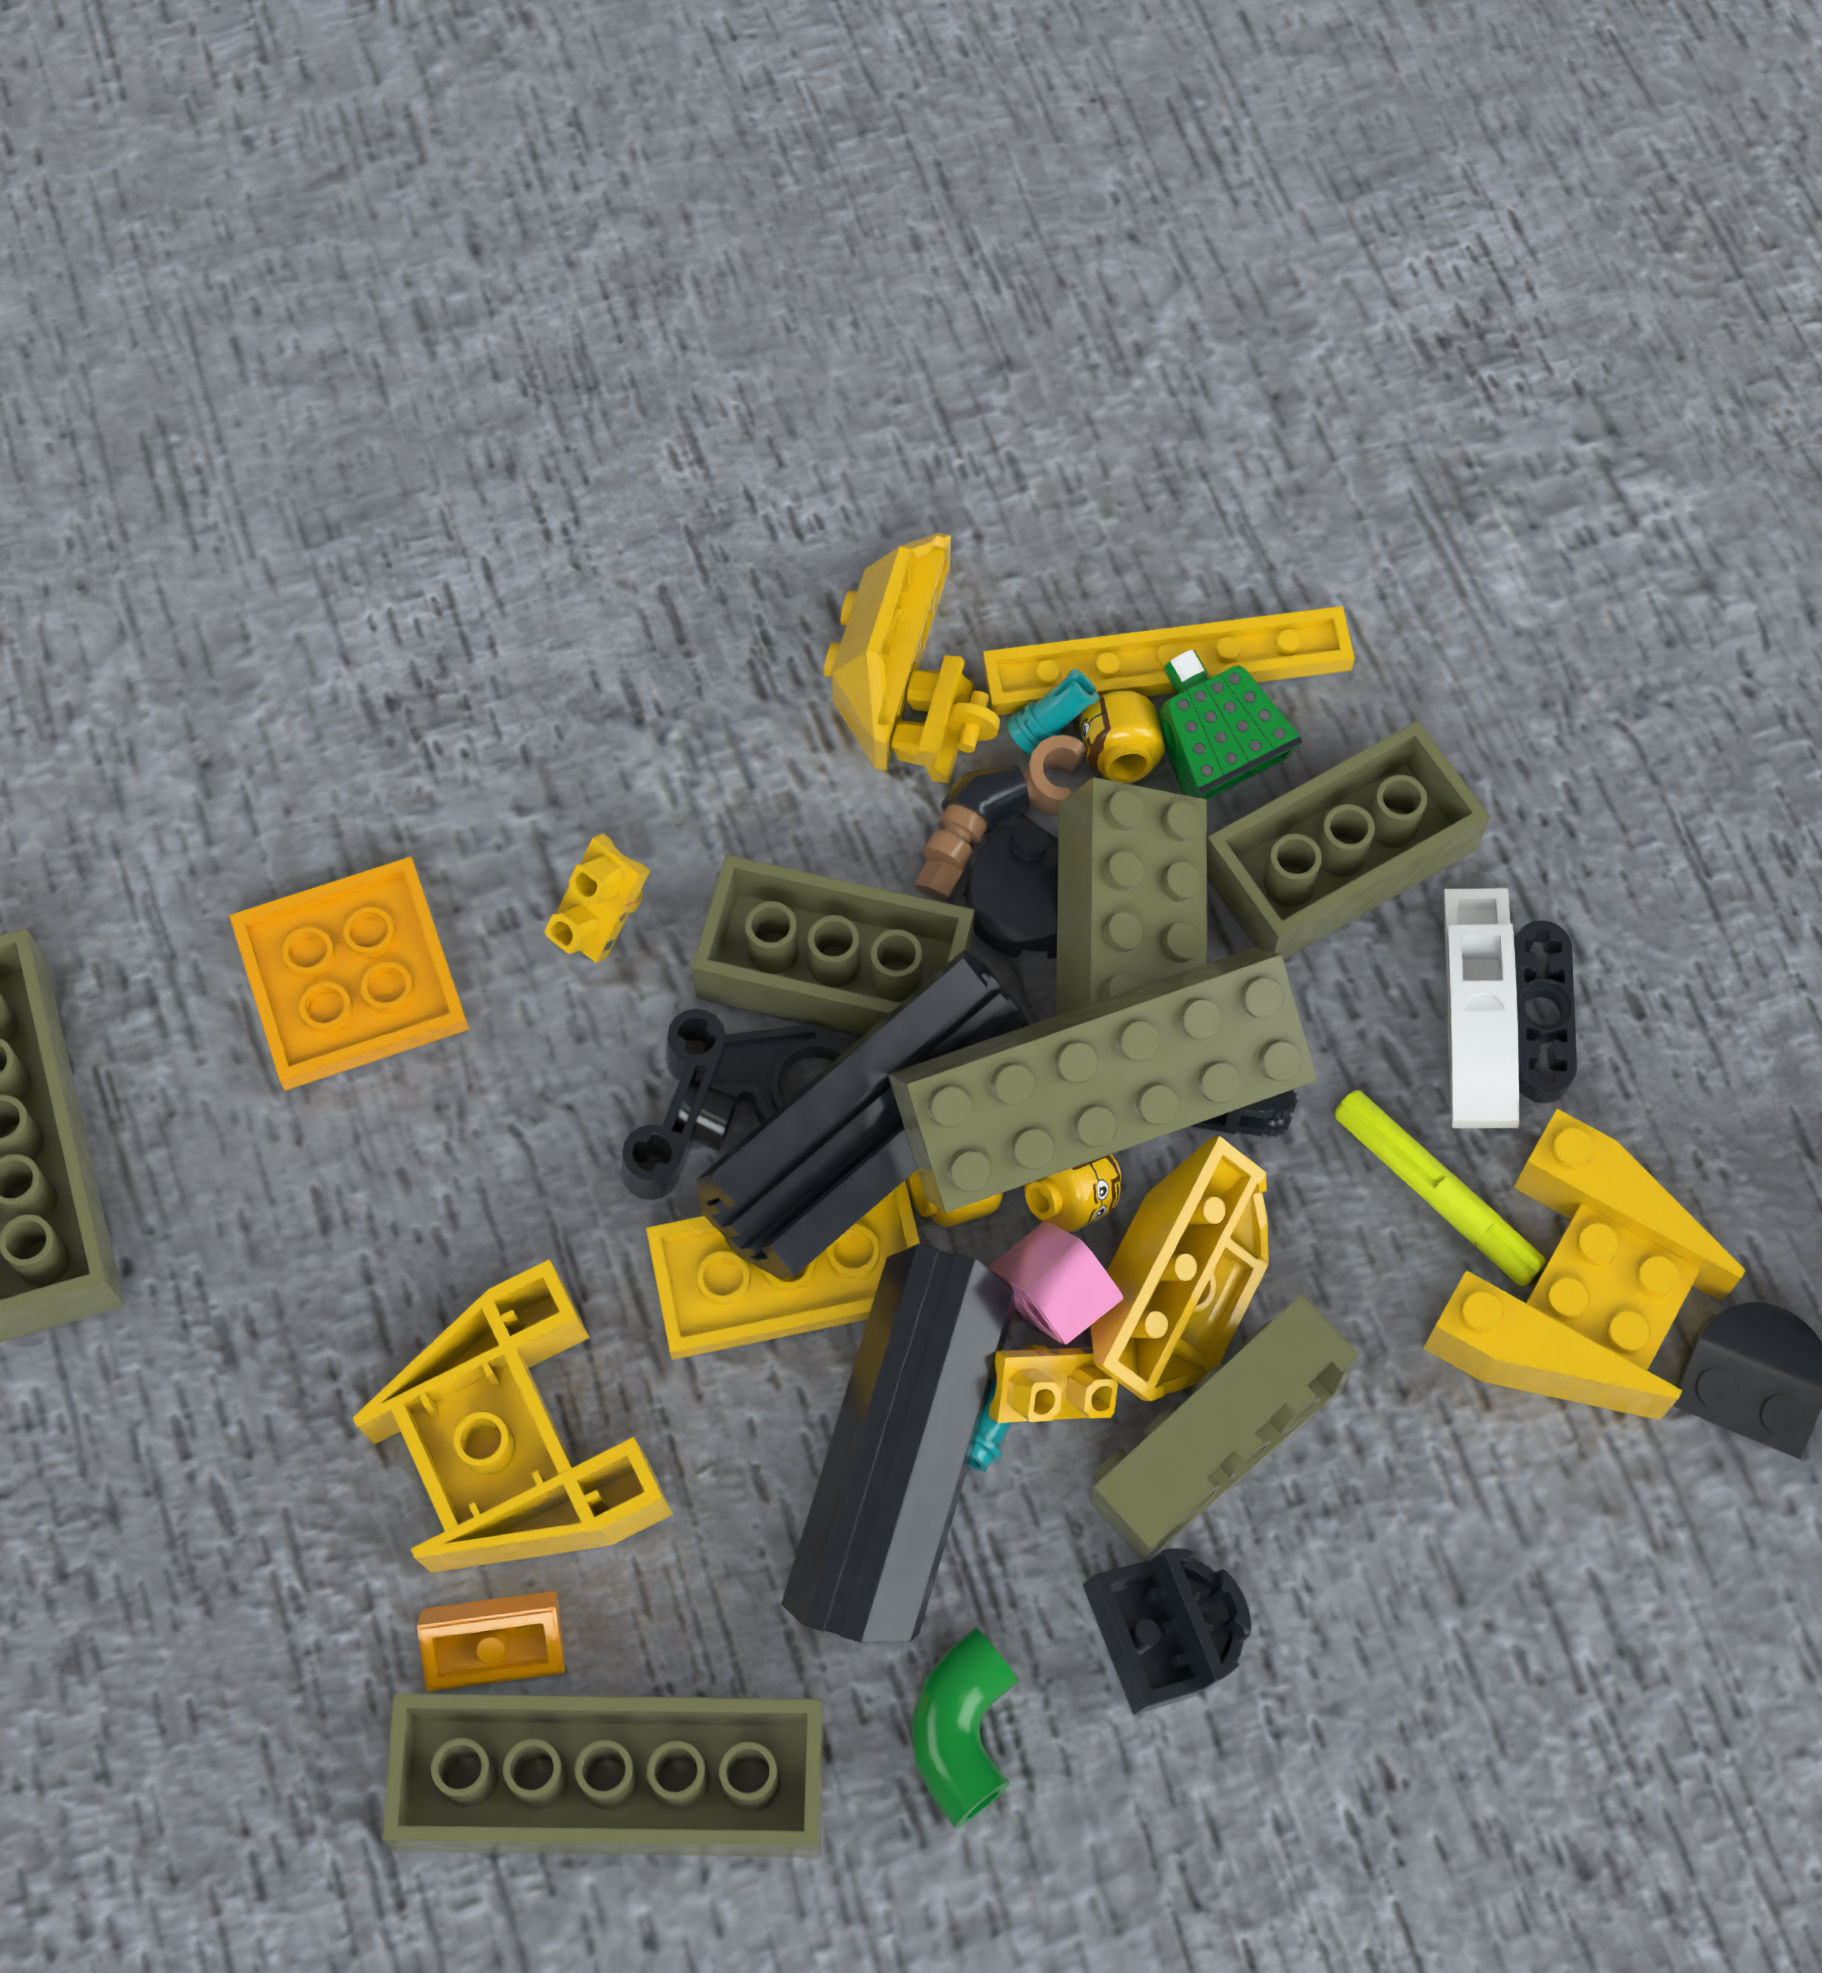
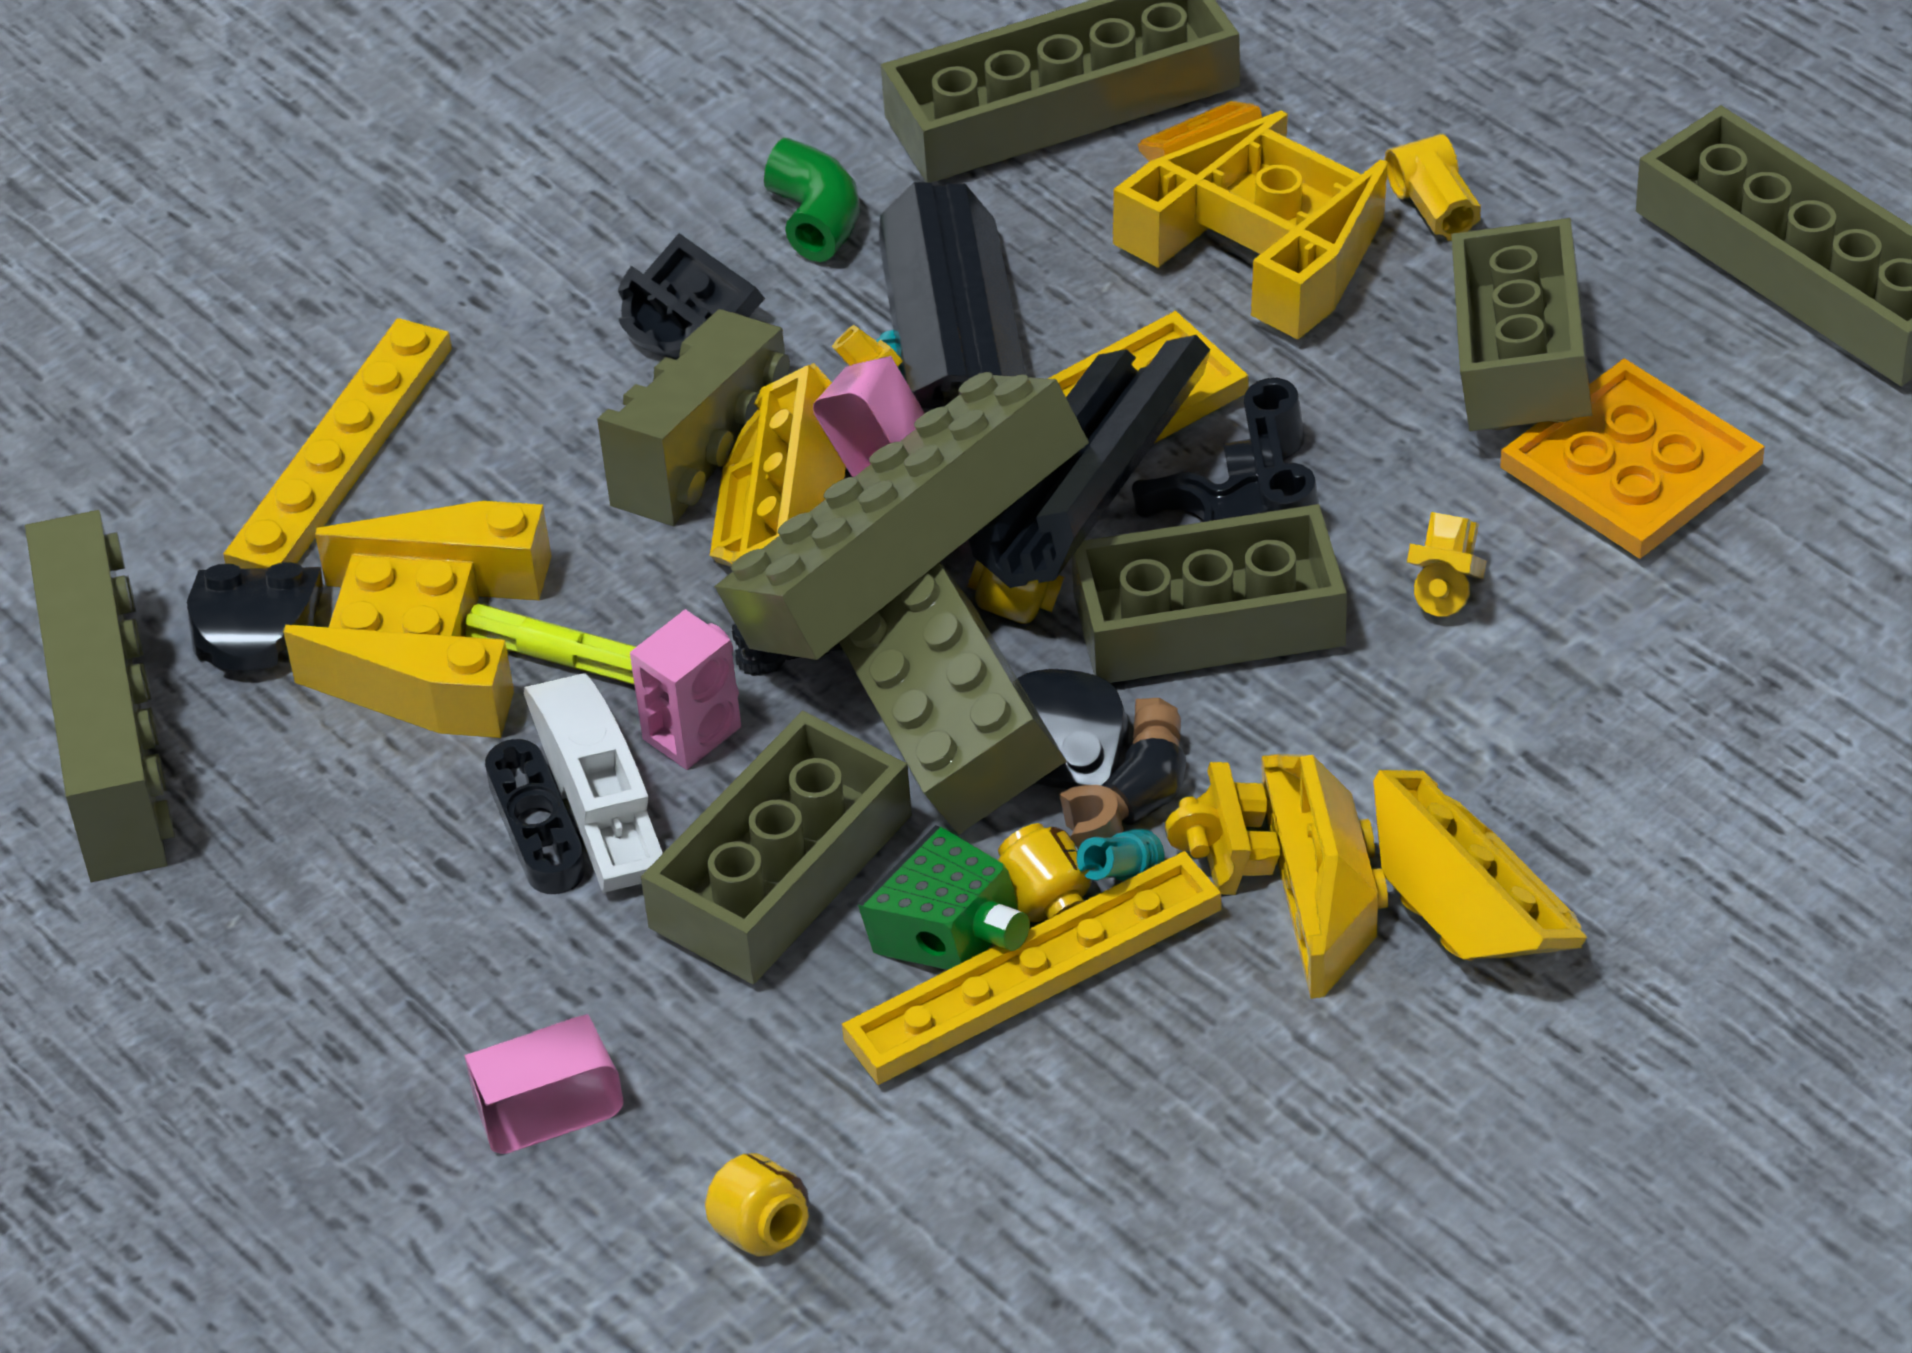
camera: 160 degrees right, 20 degrees down
none -> yellow plate [223,318,452,569]
none -> bright pink piece [464,1014,623,1154]
none -> bright pink brick [630,609,741,770]
none -> yellow head [705,1153,809,1257]
none -> yellow wedge [1373,770,1587,960]
none -> yellow piece [1384,134,1481,241]
none -> olive brick [1451,218,1592,431]

